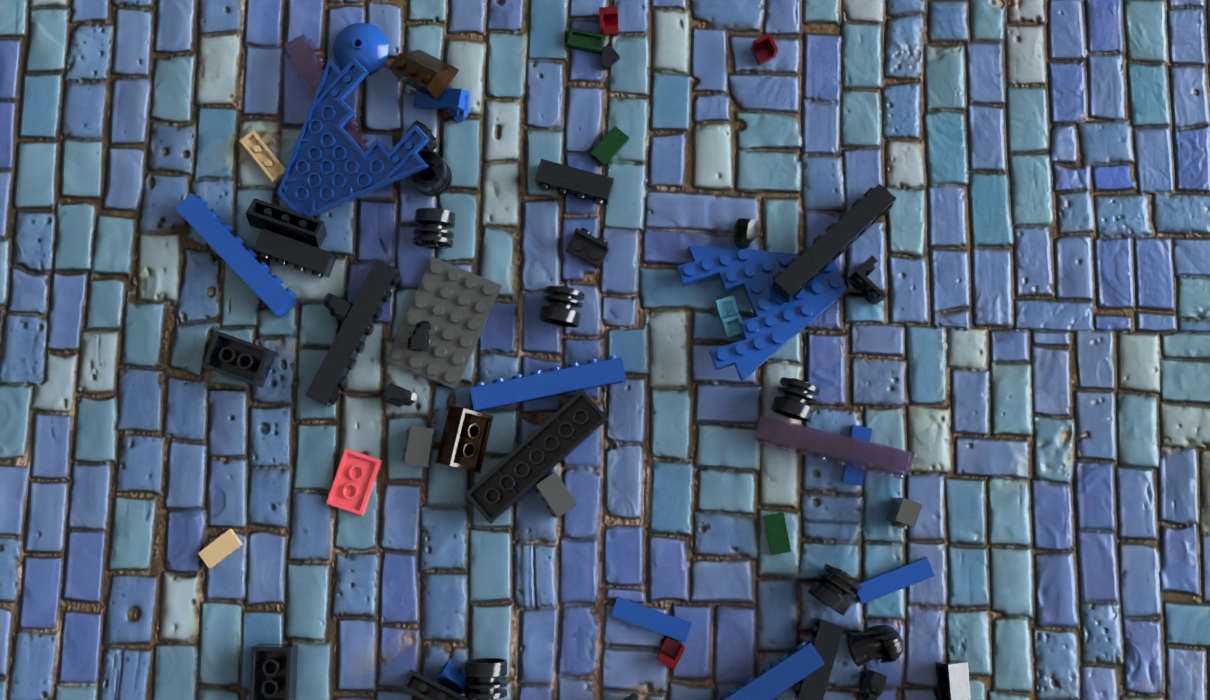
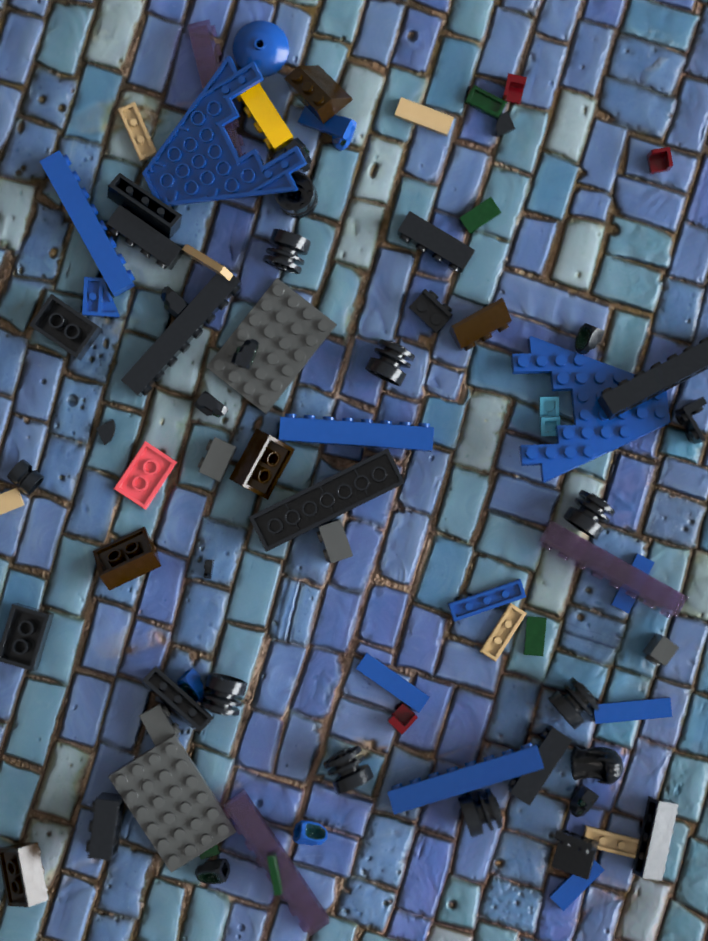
camera: 15 degrees right, 5 degrees up
none -> black wheel [7,459,44,496]
none -> blue wing [82,277,120,318]
none -> dark brown slope [93,527,161,591]
none -> black tile [96,420,116,445]
none -> tan tile [182,244,233,281]
none -> black tile [204,559,215,579]
none -> yellow brick [235,83,294,153]
none -> tan tile [394,97,454,136]
none -> blue tile [447,579,526,622]
none -> dark brown slope [449,298,512,351]
none -> tan tile [479,603,527,662]

